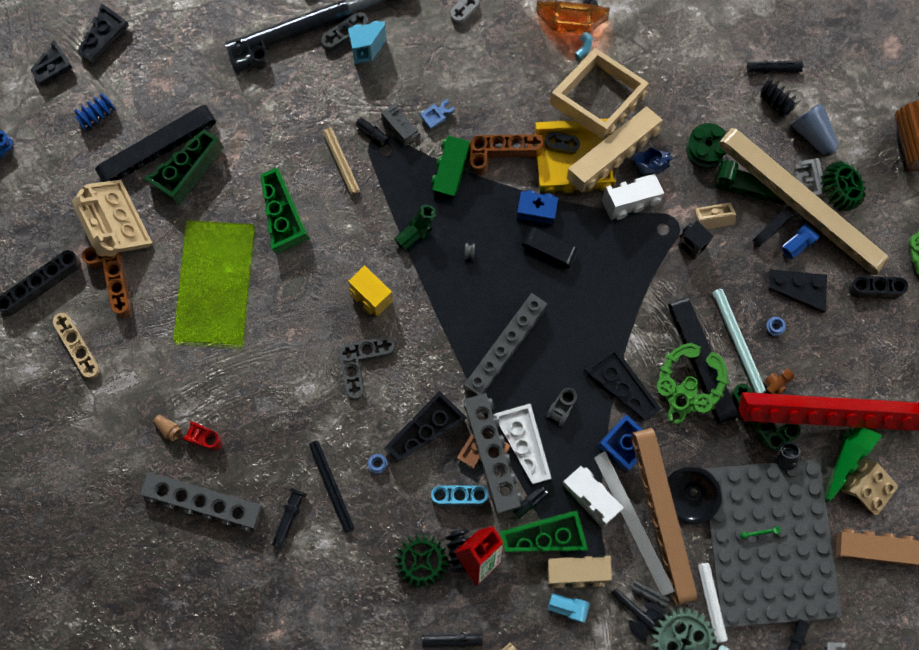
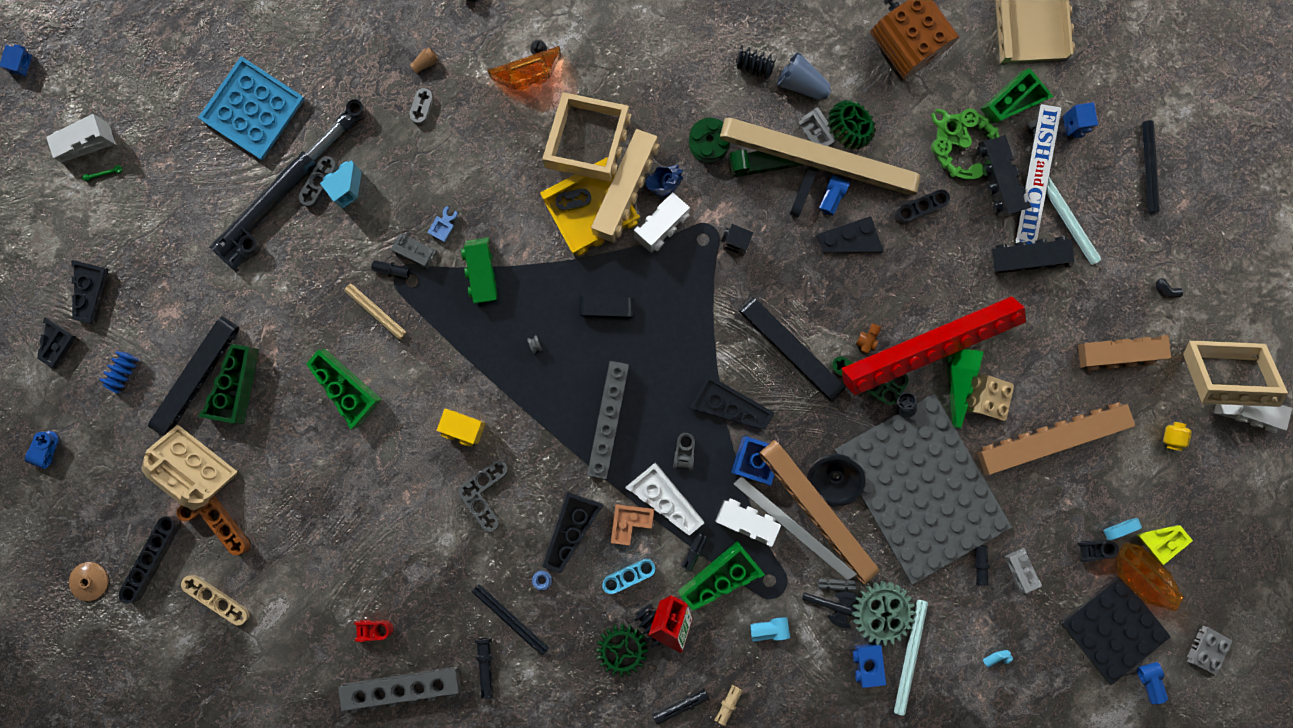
camera: 25 degrees left, 10 degrees up
medium nougat cone [153,415,182,442] -> none
clear neon green piece [173,220,255,346] -> none
dark green piece [394,205,436,251] -> none
dark grey brick [463,393,523,515] -> none
dark orange beam [470,134,545,175] -> none
blue brick [517,190,558,224] -> none
tan wedge [547,556,612,588] -> none
medium azure arm [574,32,593,60] -> none
bright green piece [657,343,730,425] -> none
tan slope [694,202,736,229] -> none
white axle [698,563,728,643] -> none
light aqua axle [713,289,766,393] -> none
green hinge [740,526,781,539] -> none
black pin [746,59,803,74] -> none
medium blue plate [766,317,786,336] -> none

